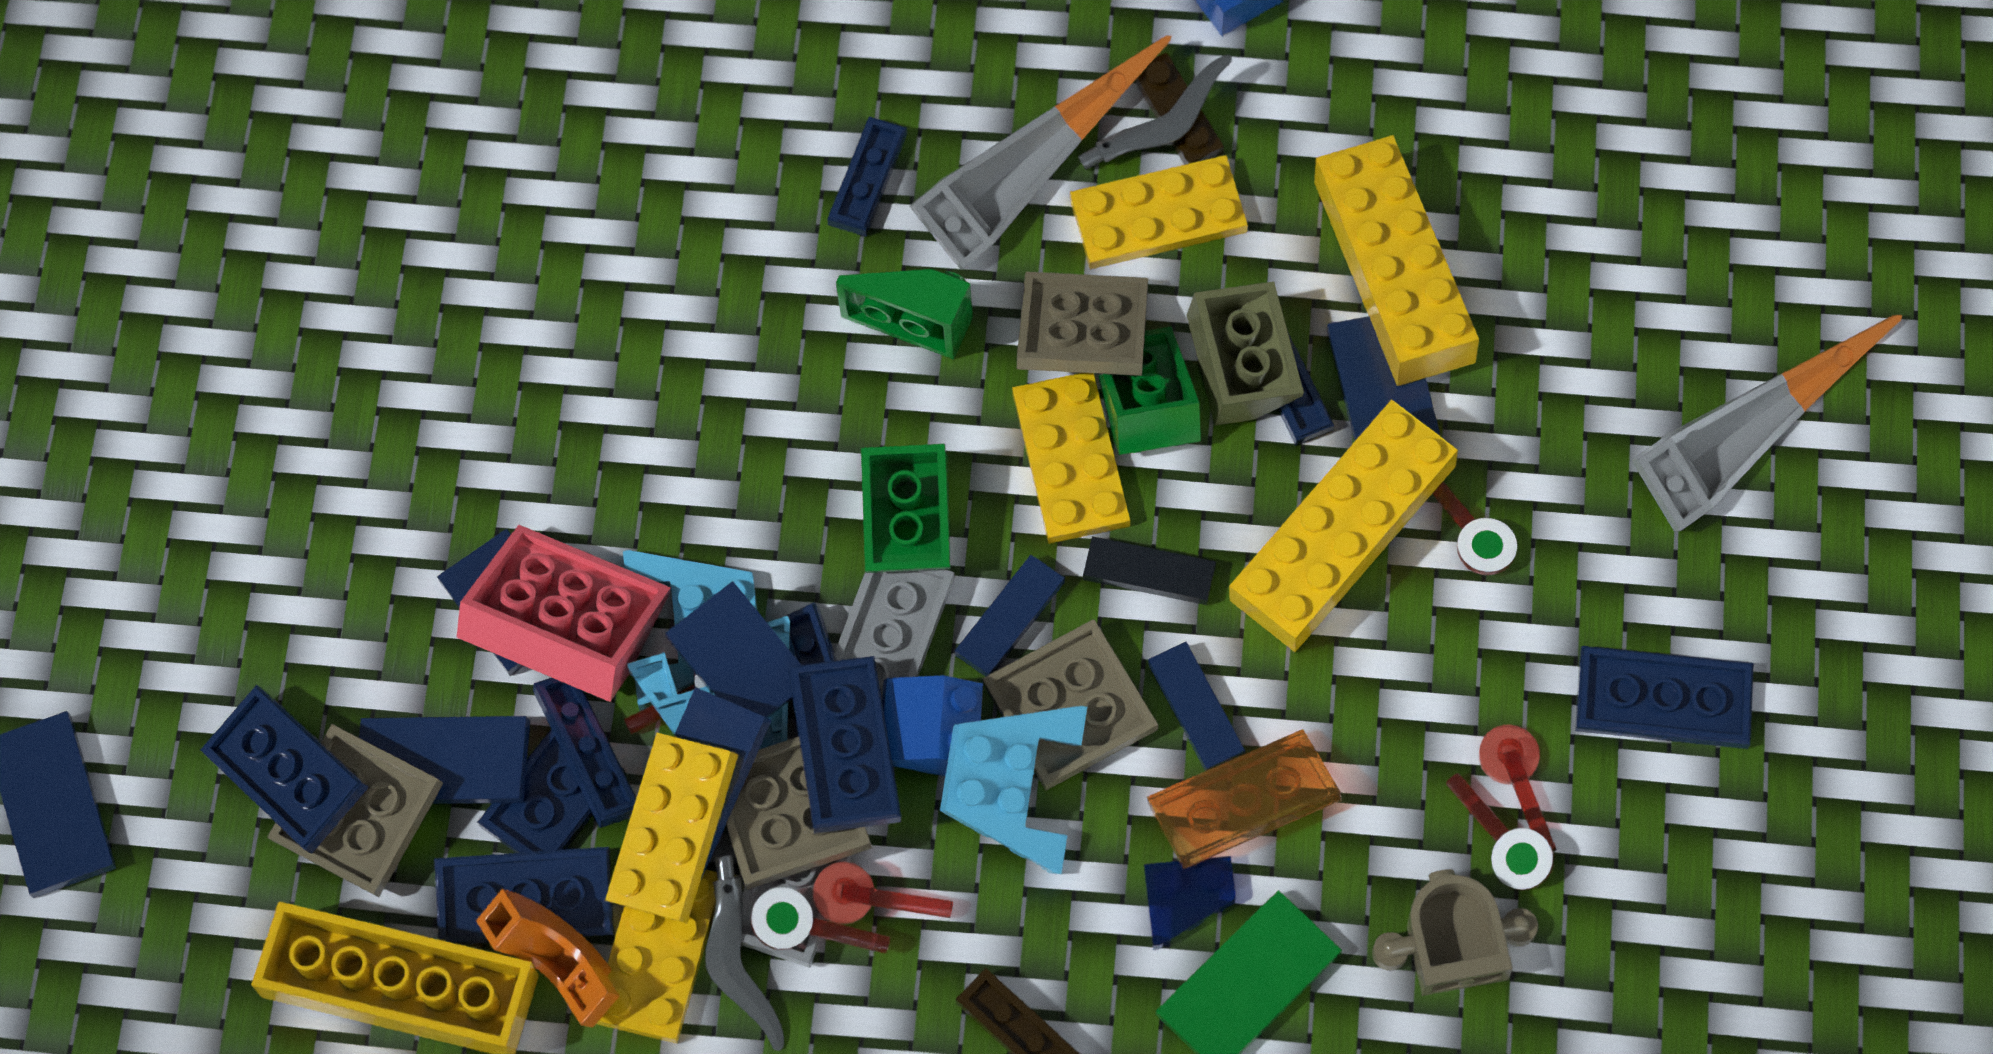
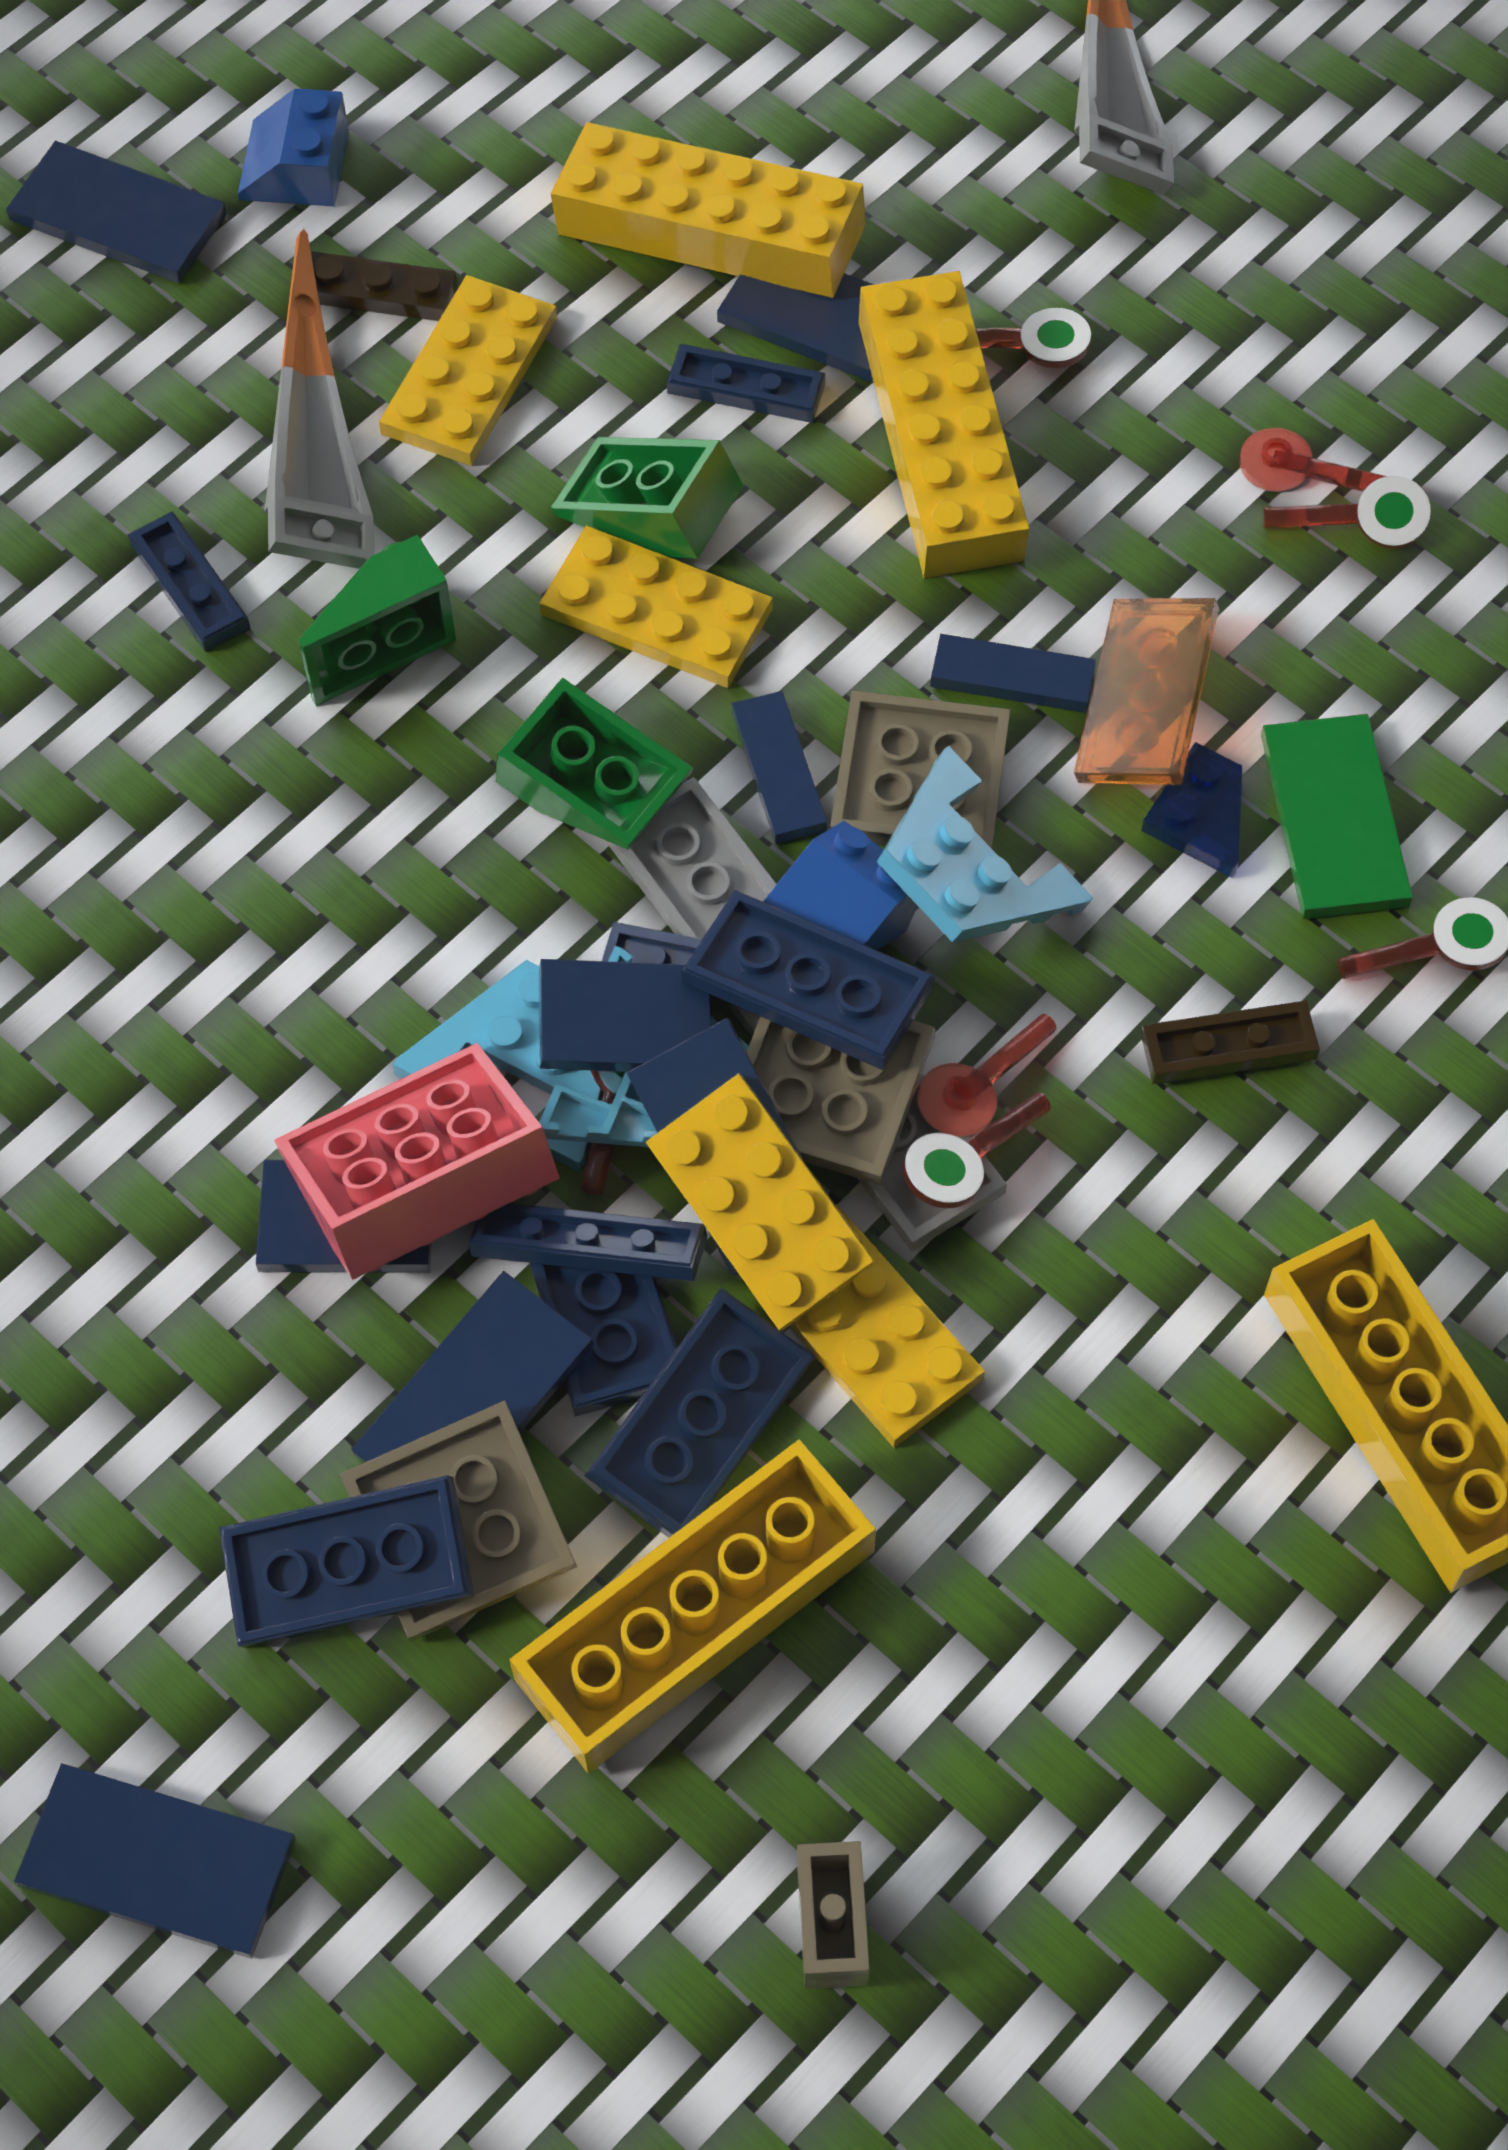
camera: 55 degrees left, 5 degrees down
orange arch [476,889,620,1028] -> none
dark grey piece [705,855,784,1051] -> none
dark tan plate [1017,272,1148,376] -> none
dark grey piece [1078,54,1232,170] -> none
black tile [1083,536,1216,605] -> none
olive slope [1186,281,1304,426] -> none
dark tan piece [1372,869,1538,996] -> none
dark blue tile [1575,646,1754,749] -> none

